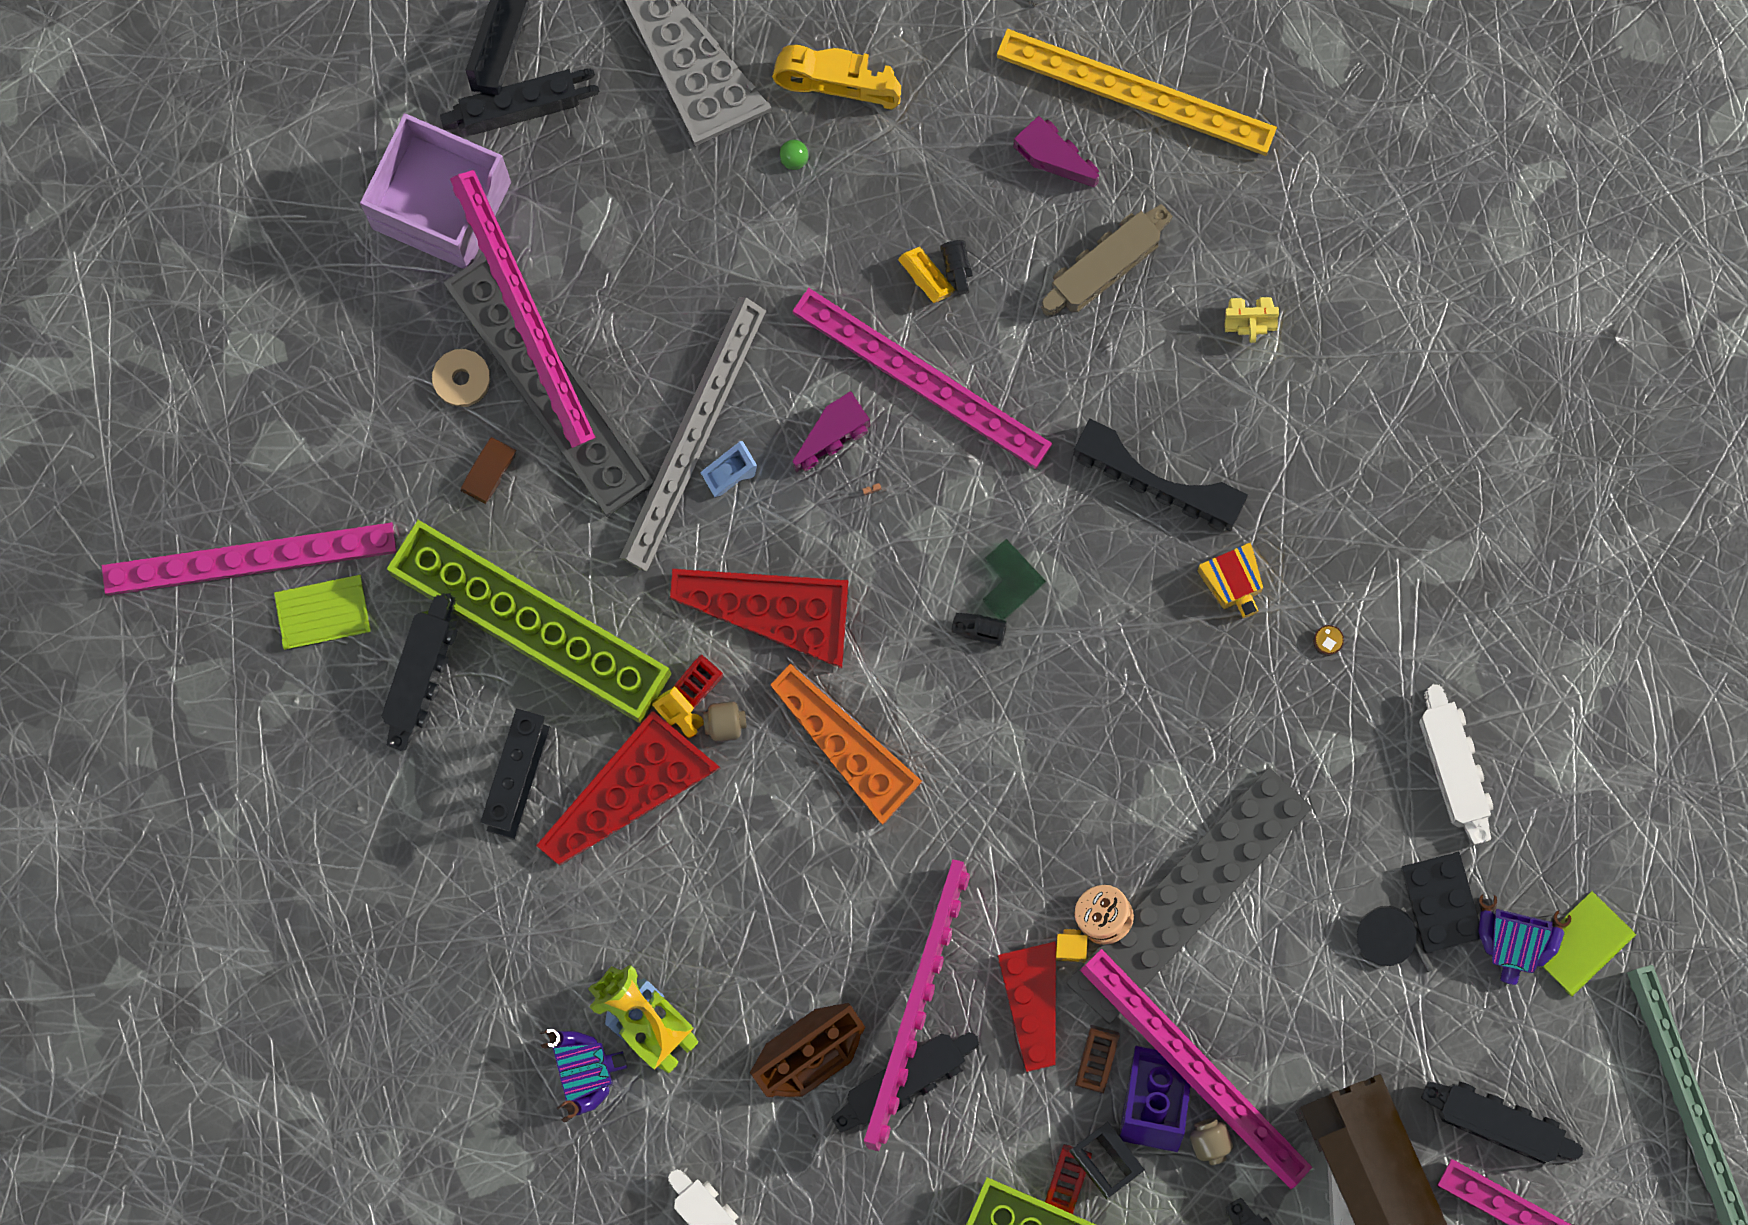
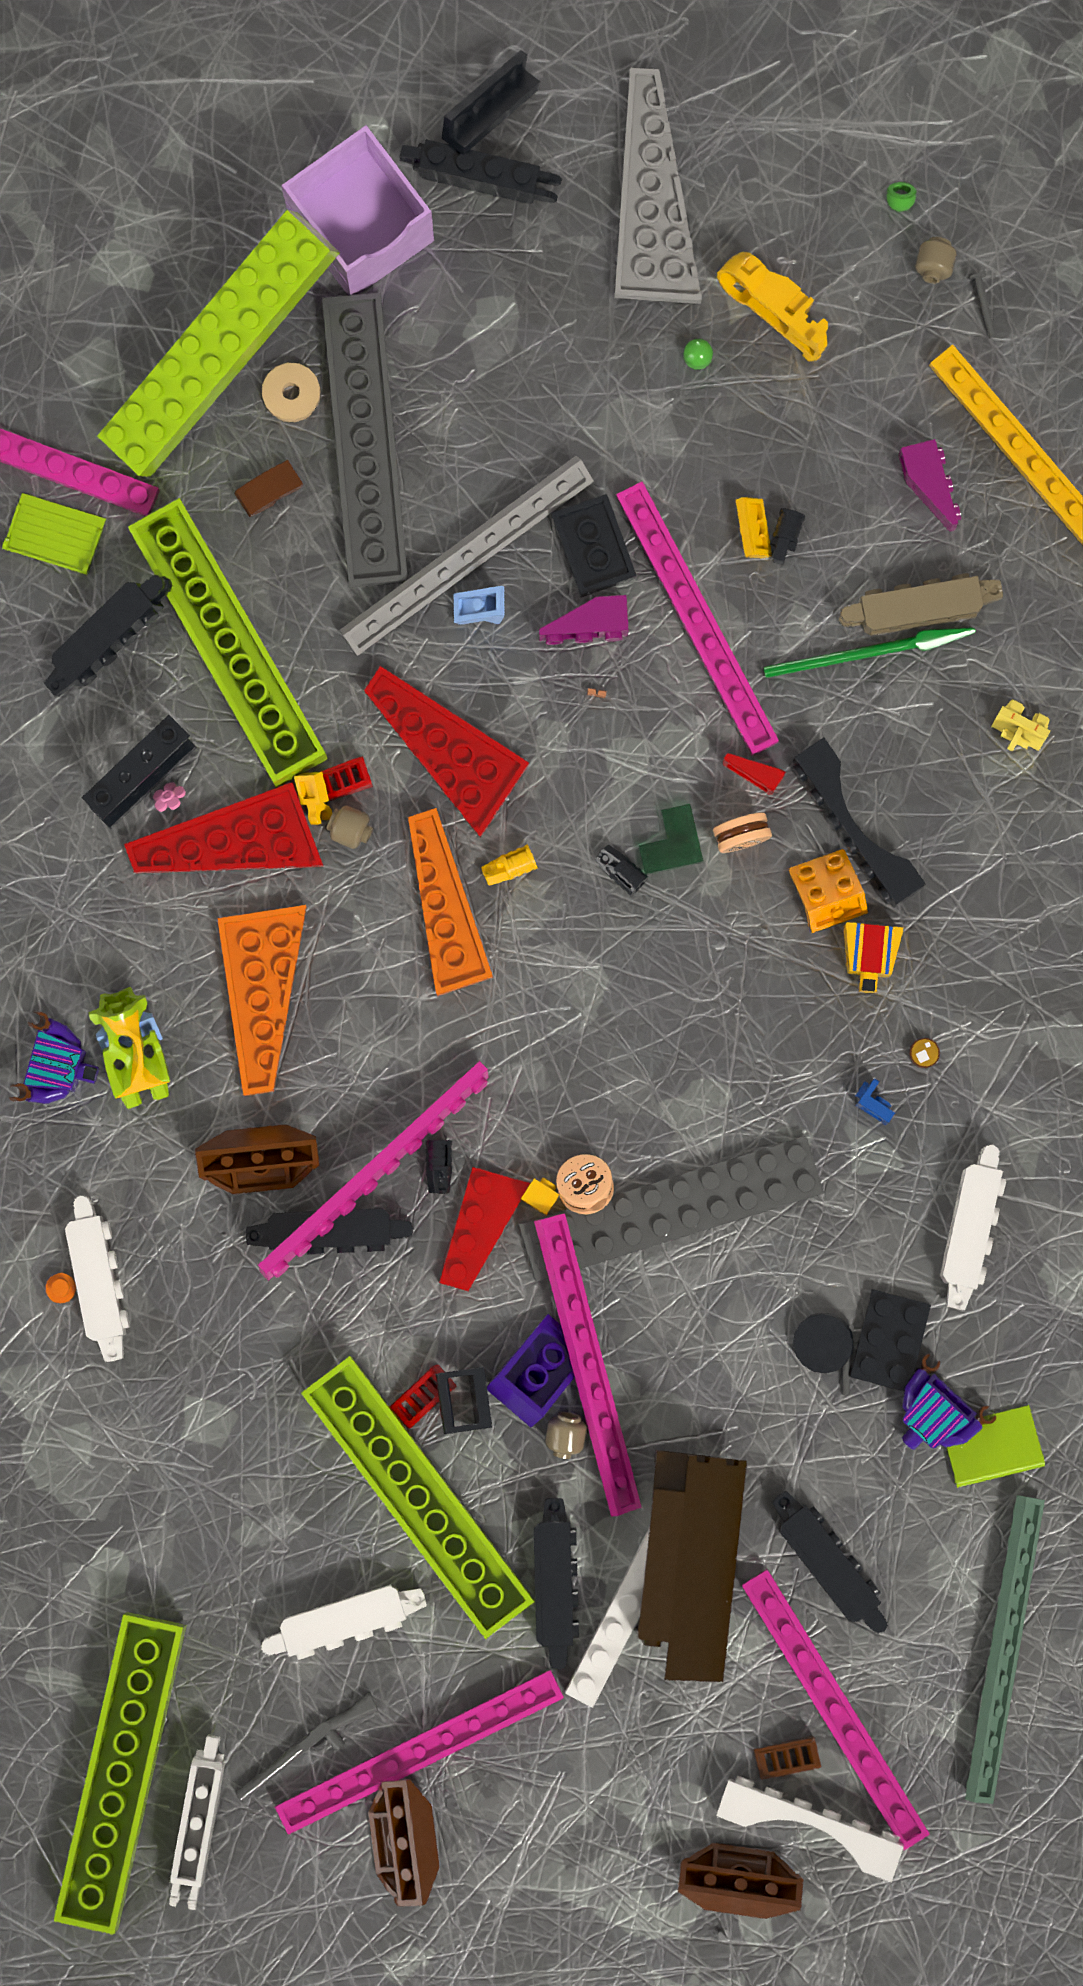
camera: 25 degrees right, 5 degrees up
dark pink plate [450,170,596,448] -> none
reddish brown slope [1075,1025,1120,1094] -> none
none -> lime brick [97,210,340,477]
none -> bright pink plant [153,782,186,812]
none -> orange wing [217,905,307,1096]
none -> black hinge [425,1140,452,1194]
none -> yellow hinge [481,844,538,886]
none -> black plate [551,494,637,598]
none -> light nougat head [713,812,772,853]
none -> red slope [722,753,786,795]
none -> green piece [763,628,976,678]
none -> light orange bracket [789,849,868,933]
none -> blue bracket [855,1078,895,1125]

